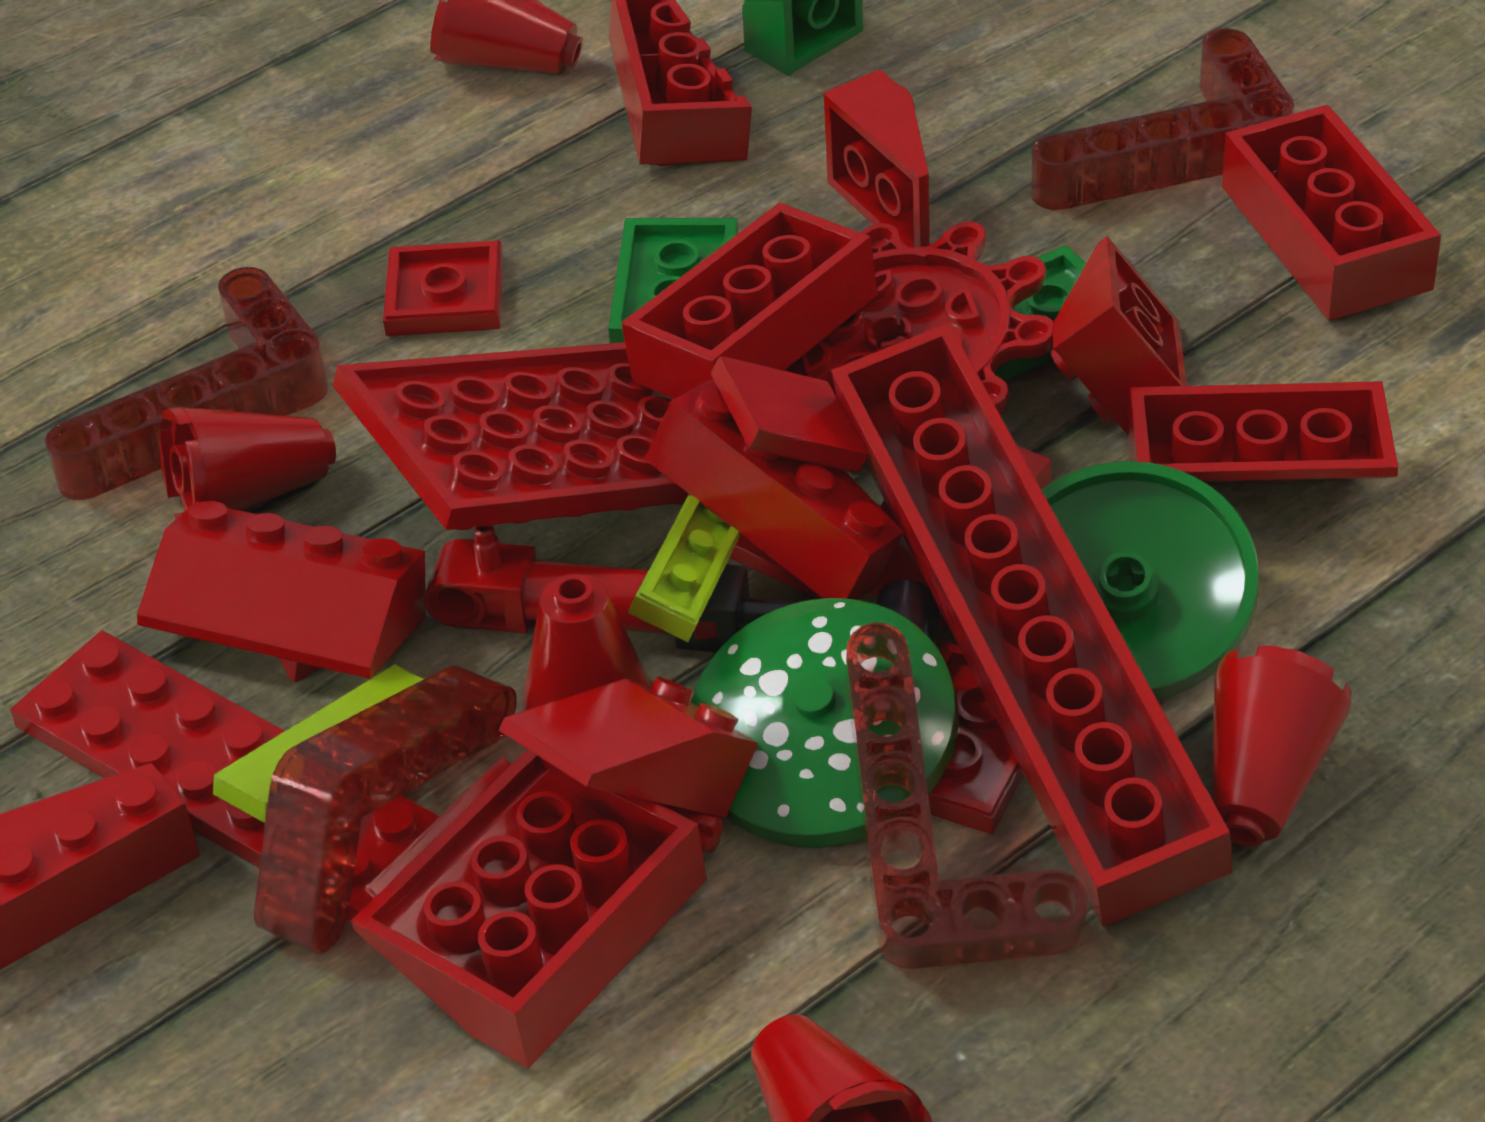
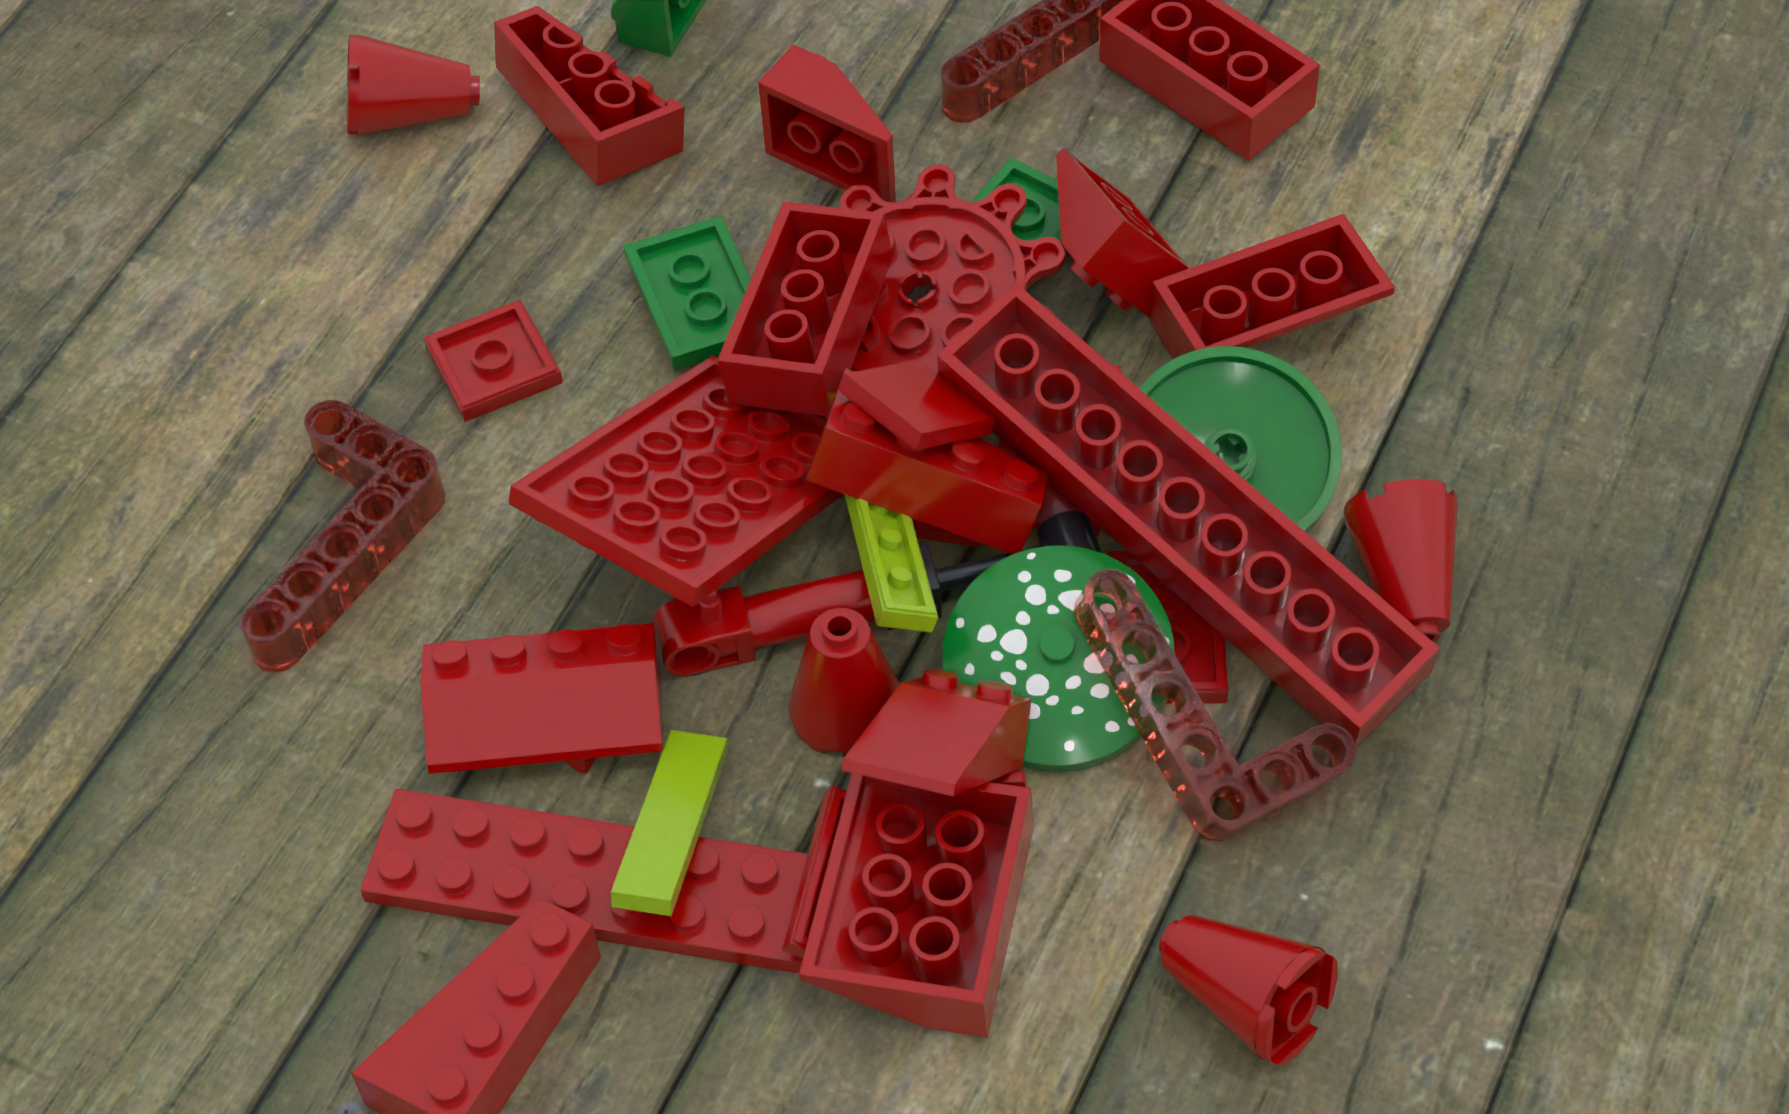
camera: 25 degrees left, 10 degrees up
red cone [159,407,336,518] -> none
clear red beam [254,665,517,955] -> none

